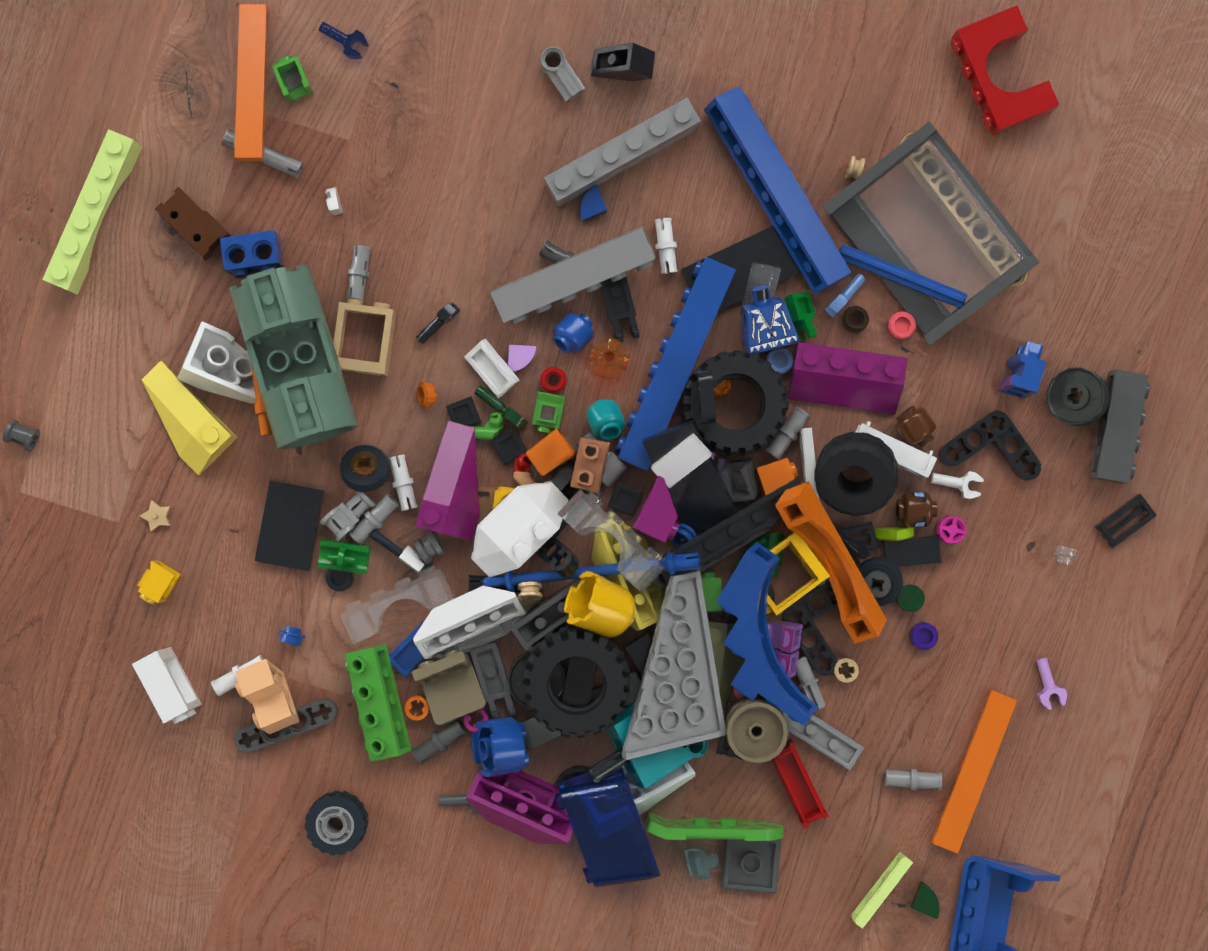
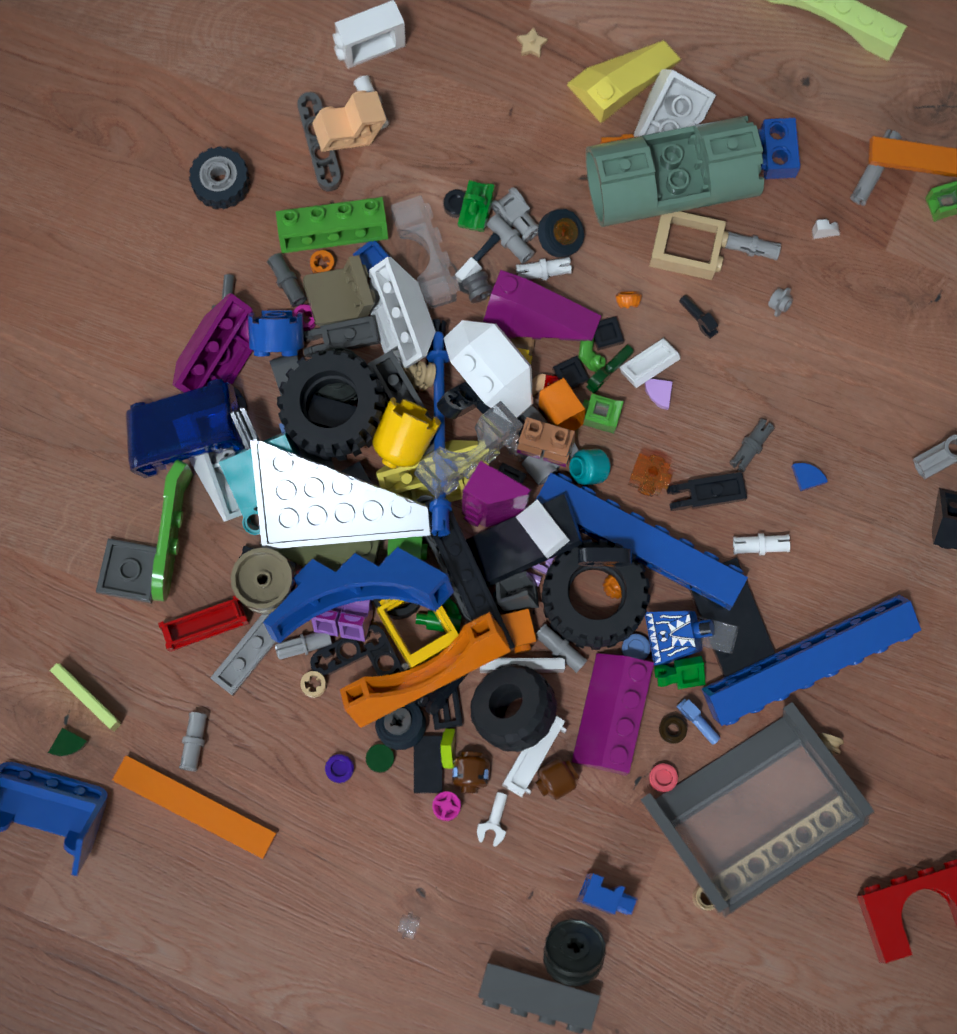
camera: 90 degrees right, 10 degrees down
yellow window [138,560,182,605] -> none
reddish brown piece [155,187,231,261] -> none
black tile [255,481,325,571] -> none
blue plate [278,626,305,646] -> none
light grey brick [490,226,656,324] -> none
red plate [540,367,567,394] -> none
light grey brick [544,98,701,207] -> none
blue head [553,313,594,353] -> none
blue plate [671,524,697,548] -> none
clear light blue tile [685,848,719,881] -> none
blue axle [839,244,967,308] -> none
black beam [938,411,1041,480] -> none
lavender bar [1036,657,1067,710] -> none
black tile [1095,494,1157,548] -> none
none -> light grey plate [768,288,793,317]

